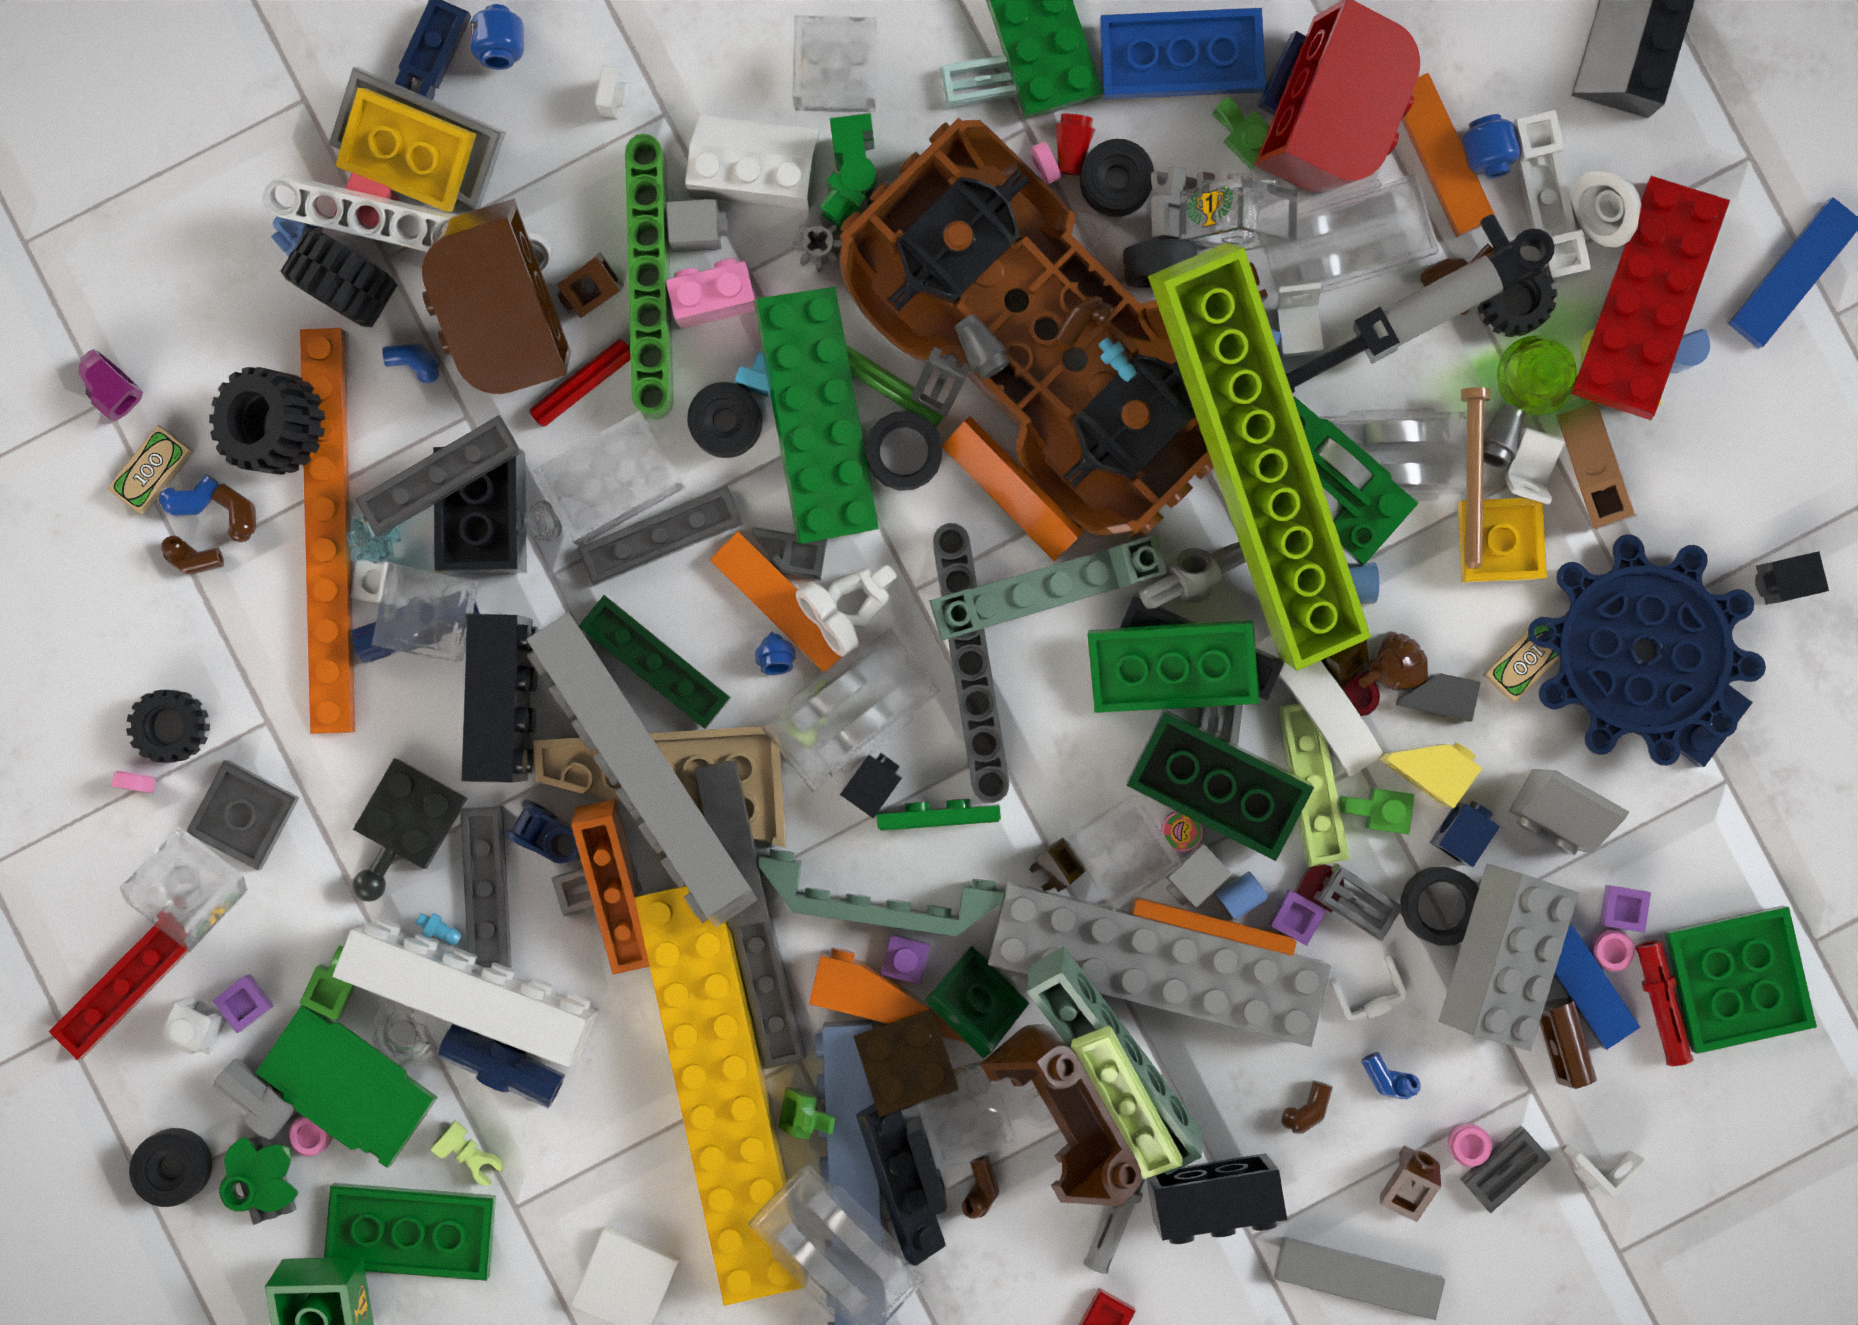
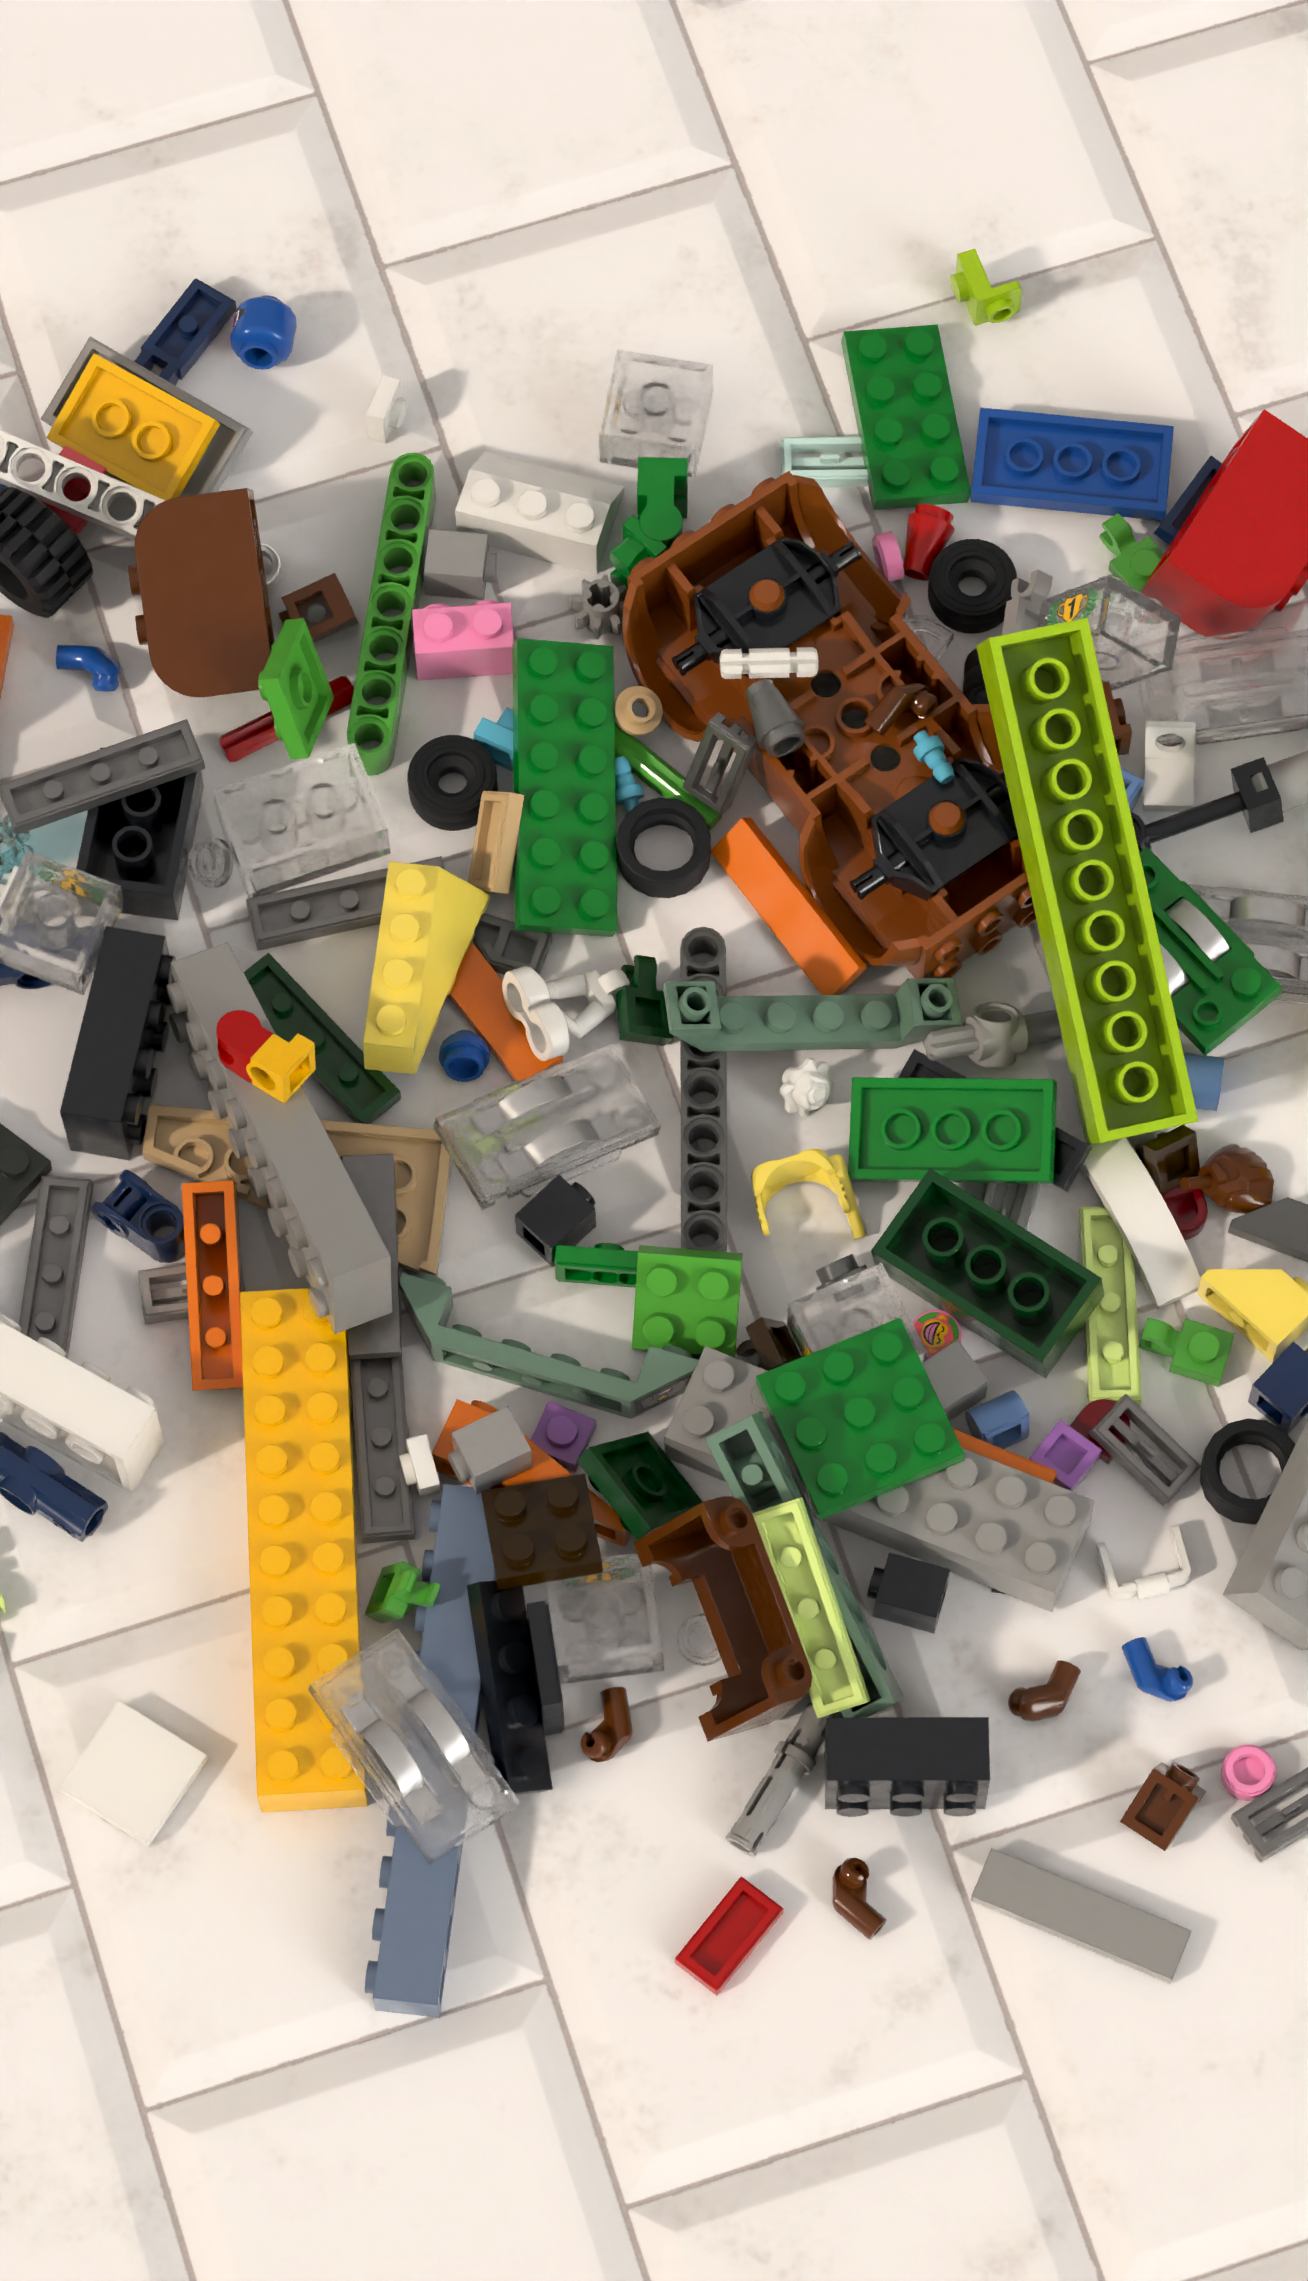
camera: 10 degrees right, 20 degrees down
none -> leg [216,1010,316,1104]
none -> bright green plate [258,618,334,760]
none -> light yellow wedge [363,861,490,1074]
none -> white plate [399,1434,440,1496]
none -> light grey brick [447,1406,533,1494]
none -> tan tile [468,791,524,894]
none -> tan plate [614,686,663,736]
none -> medium azure piece [615,756,645,813]
none -> dark green plate [616,955,674,1046]
none -> bright green plate [632,1245,743,1357]
none -> white axle [720,647,819,679]
none -> light yellow helmet [751,1149,866,1240]
none -> green plate [756,1317,965,1520]
none -> white plant [780,1058,834,1117]
none -> dark grey plate [816,1254,868,1297]
none -> reddish brown arm [832,1857,887,1940]
none -> black brick [867,1552,950,1633]

